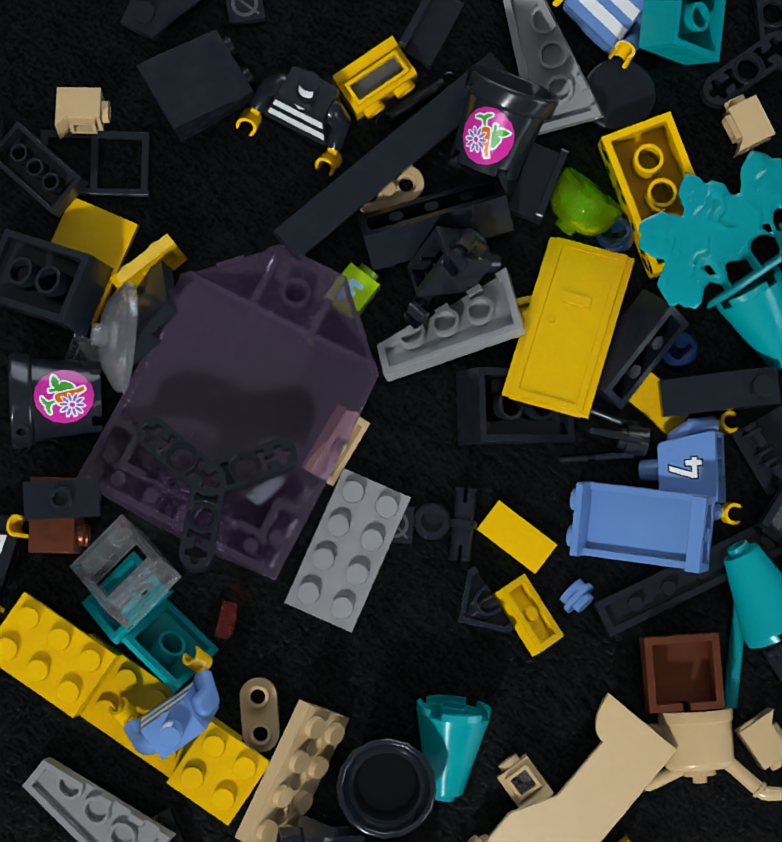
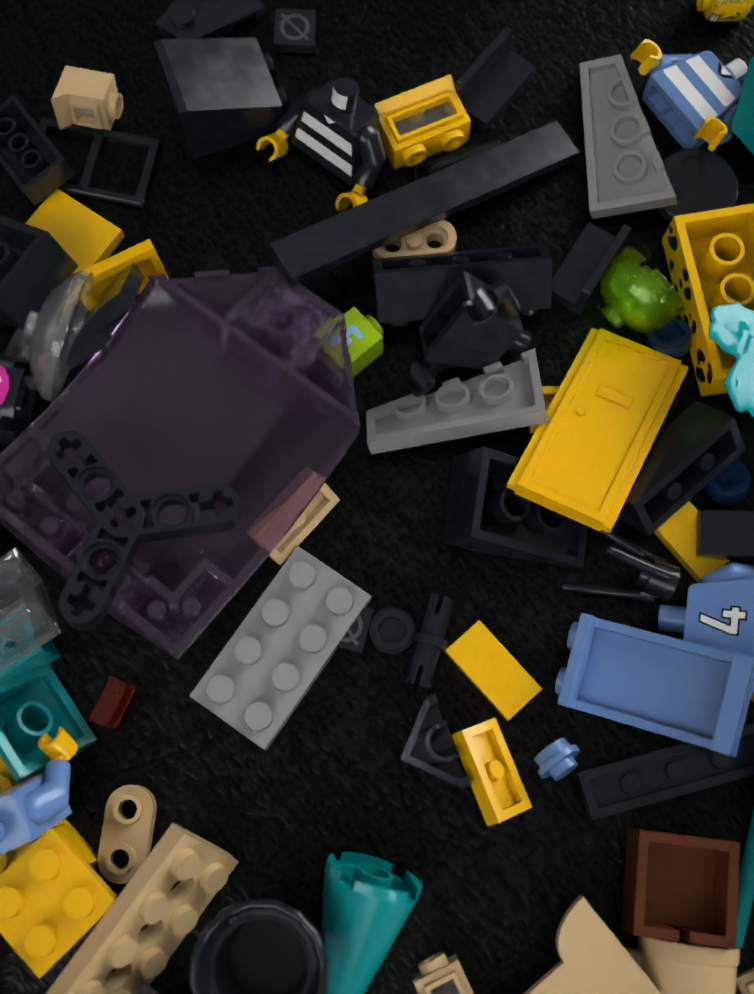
camera: 10 degrees right, 10 degrees down
black piece [450,65,560,180] -> none

